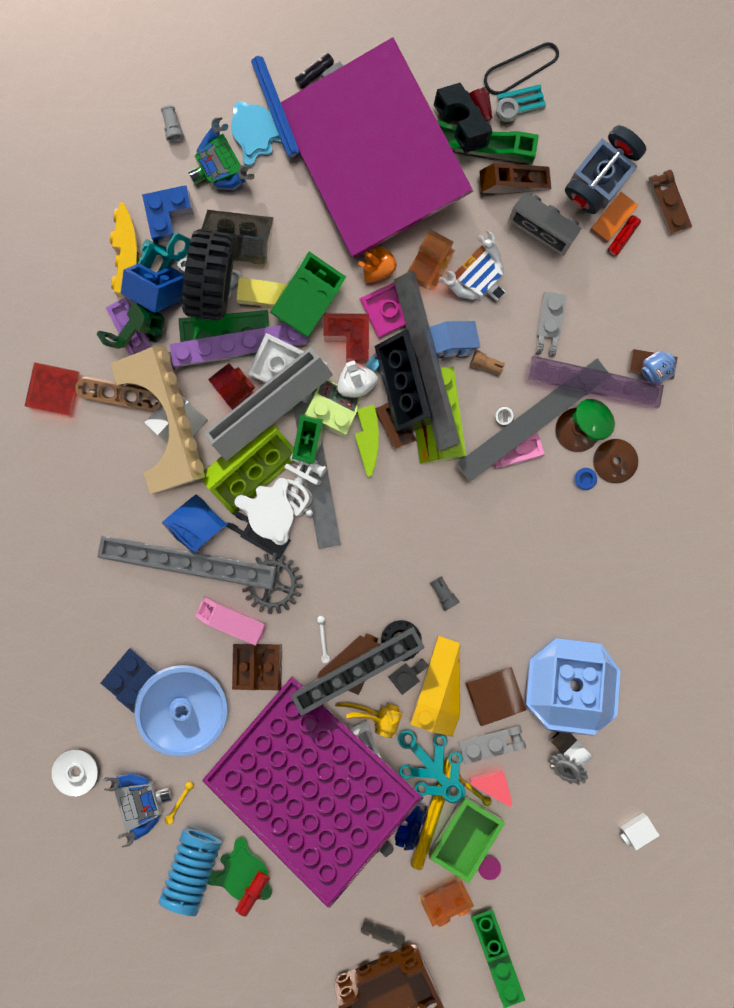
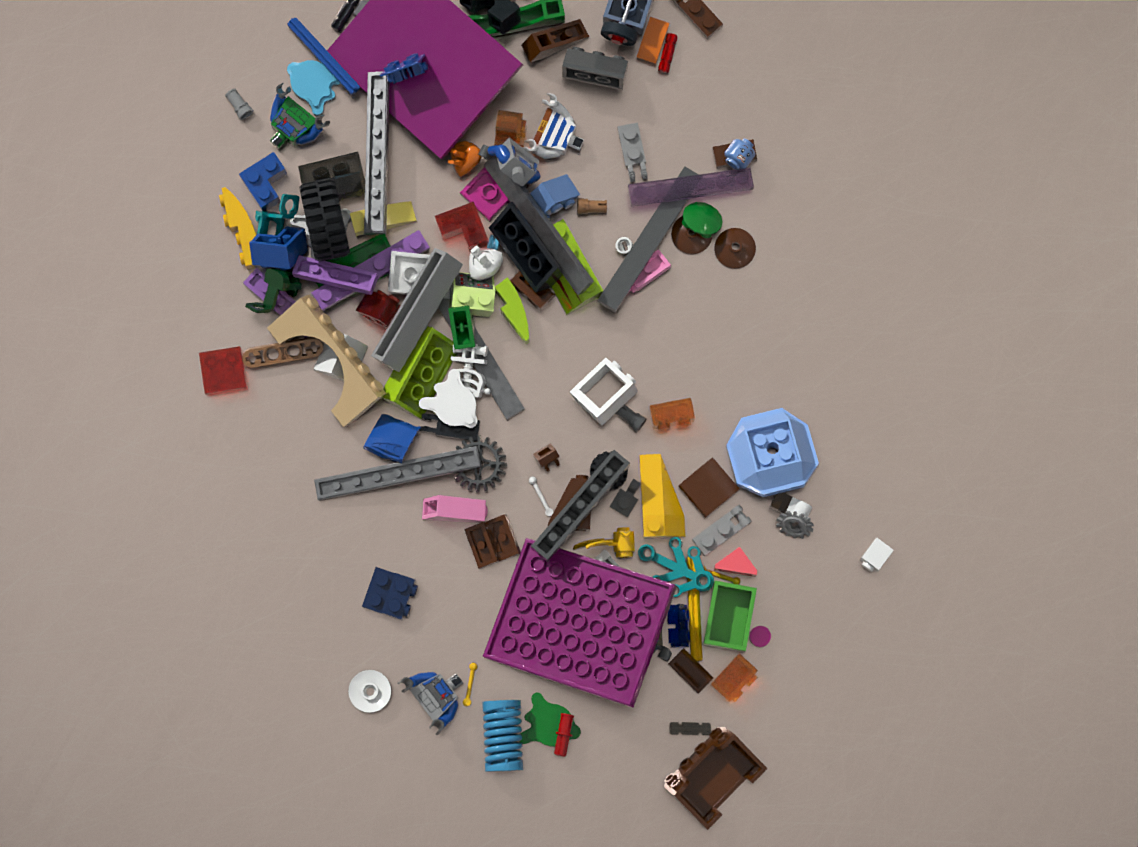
camera: 15 degrees left, 5 degrees down
light blue dish [134,665,227,757] -> none
green slope [269,251,346,338] -> none
green slope [471,909,526,1008] -> none
blue tile [574,468,597,491] -> none
none -> medium lavender plate [292,255,378,295]
none -> flat silver tile [364,71,390,235]
none -> blue hinge [380,53,428,84]
none -> torso [478,137,541,189]
none -> reddish brown tile [533,443,560,472]
none -> white window [570,358,638,425]
none -> clear orange brick [649,398,695,431]
none -> reddish brown tile [668,648,714,694]

